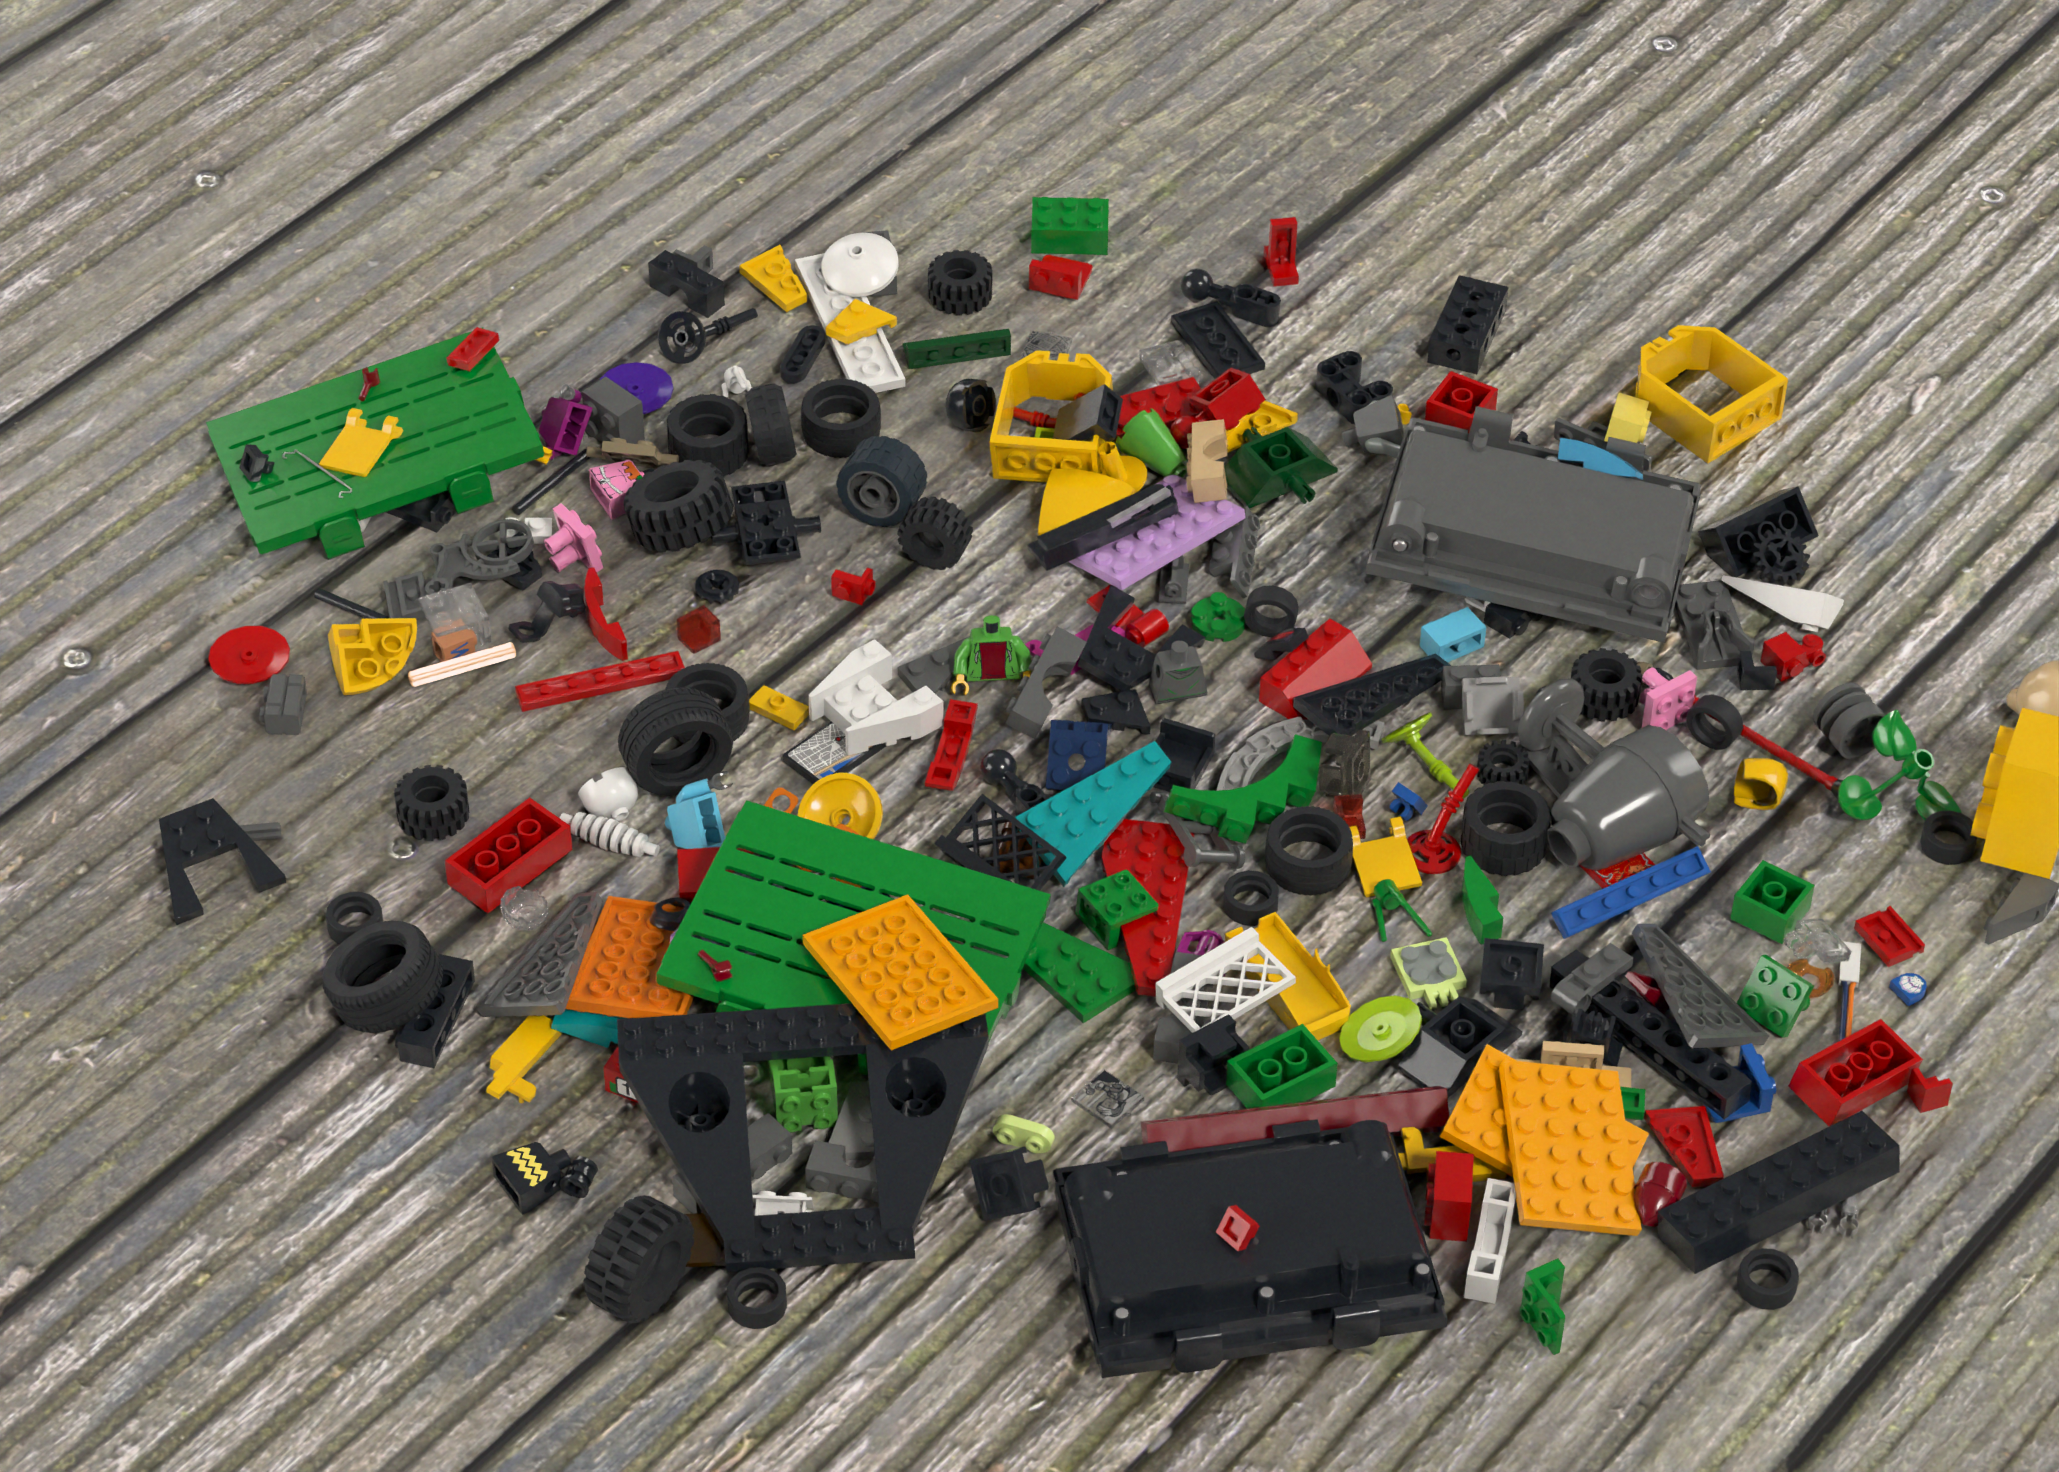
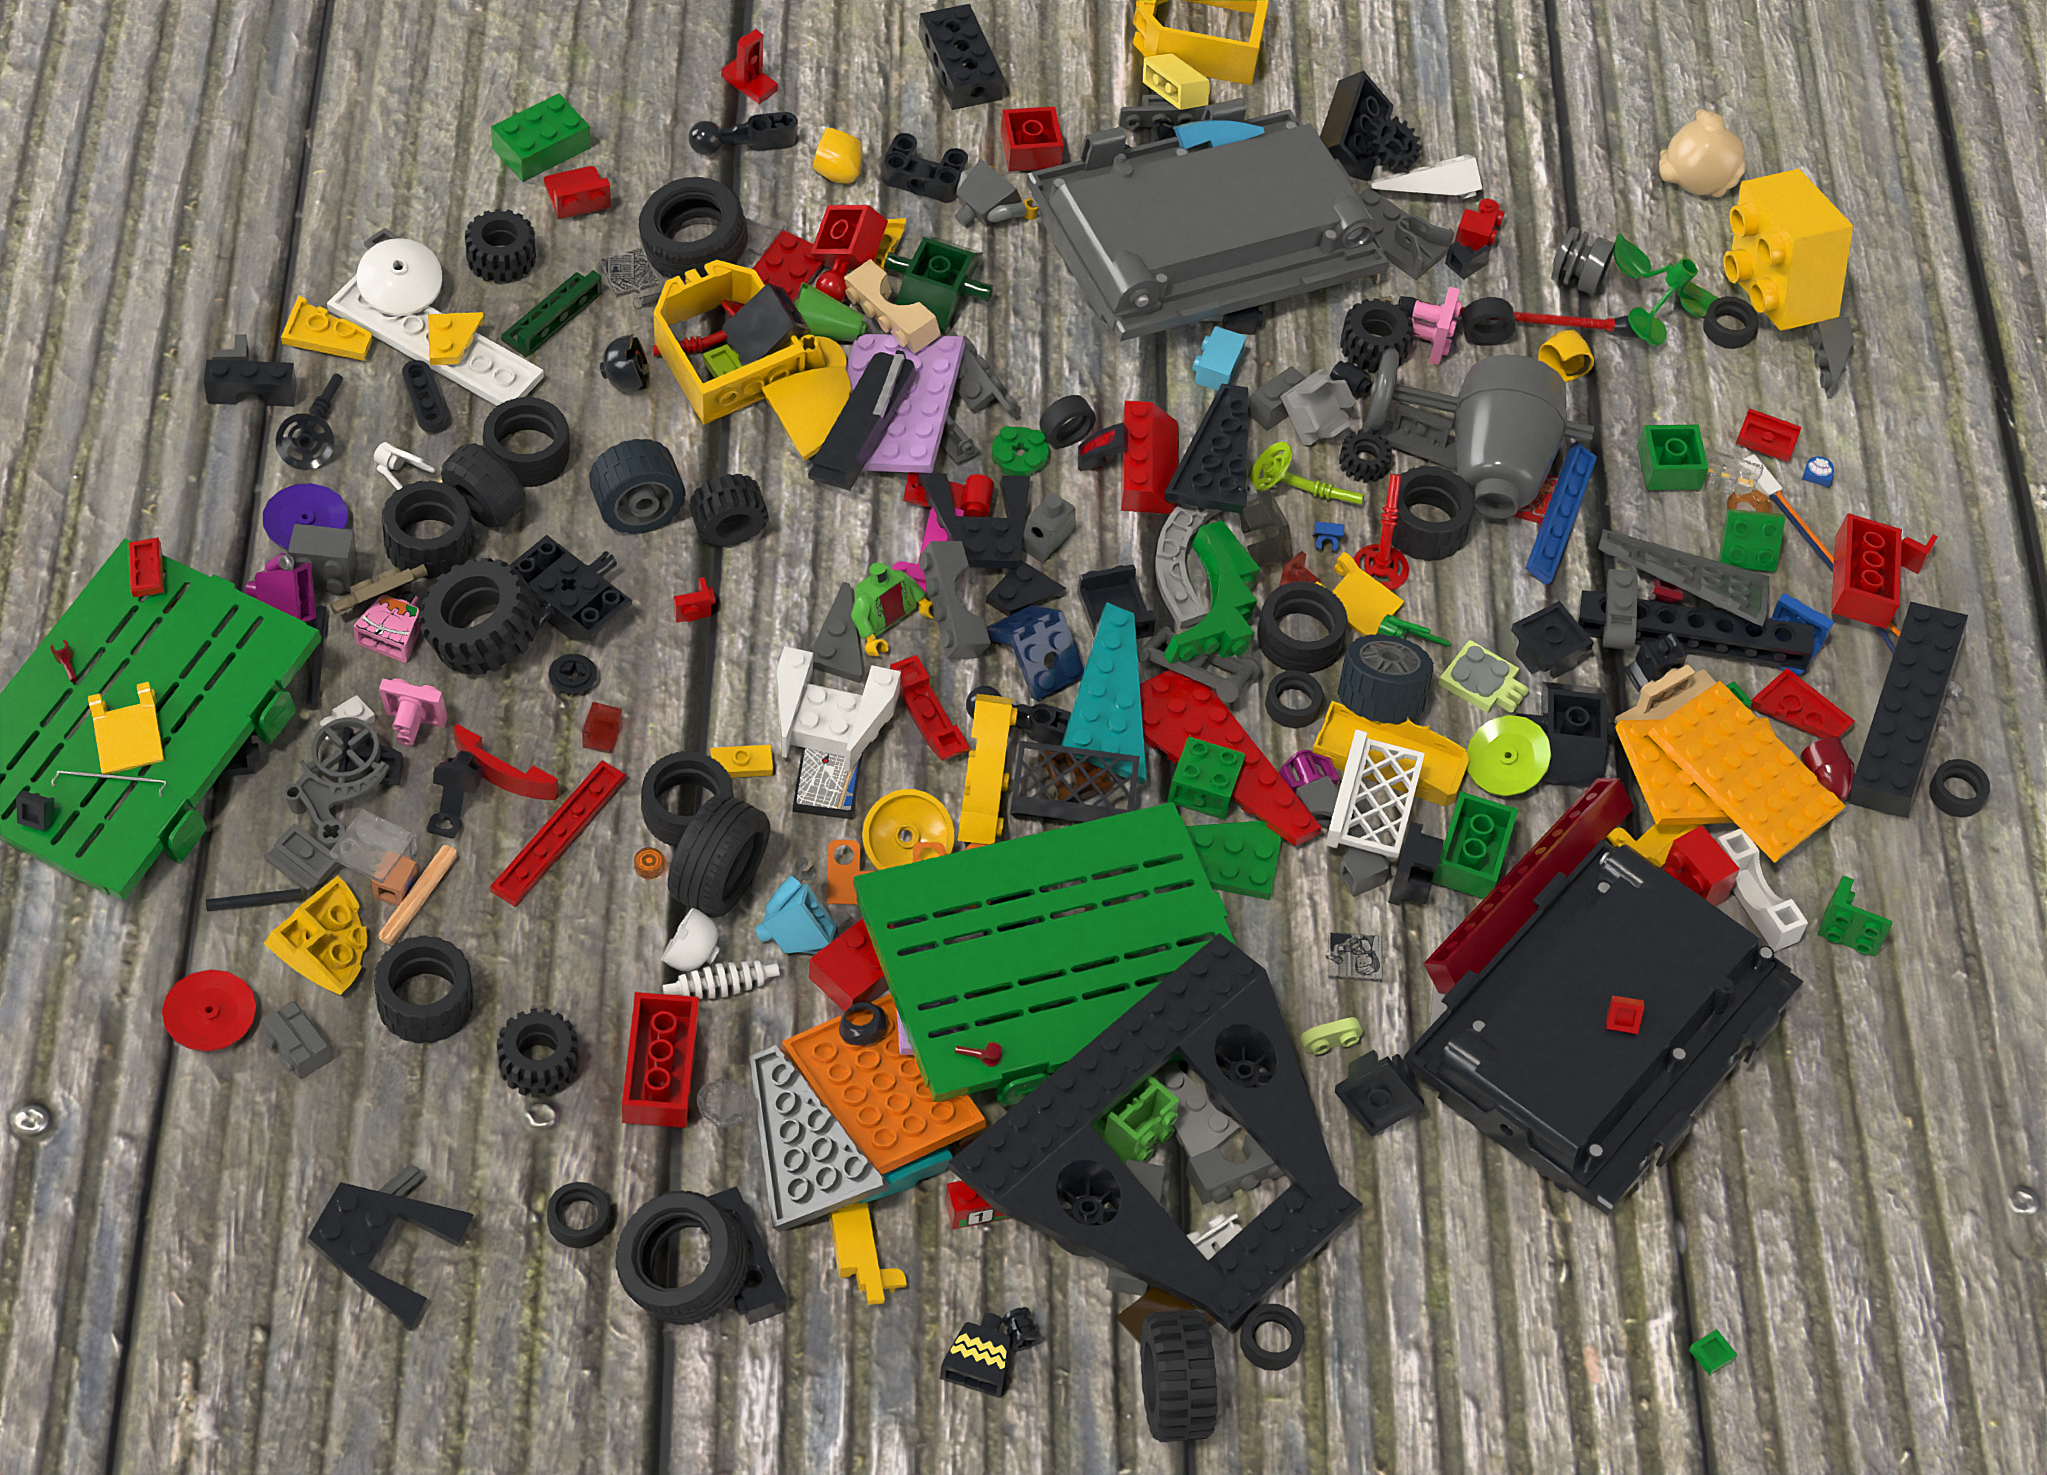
camera: 45 degrees left, 10 degrees up
light orange plate [802,894,998,1050] -> none
black tile [1171,301,1265,379] -> none
green slope [1462,855,1504,945] -> none
none -> black tyre [374,935,473,1044]
none -> black tyre [638,177,748,282]
none -> yellow piece [812,128,863,184]
none -> yellow brick [958,694,1017,845]
none -> black wheel [1338,634,1434,724]

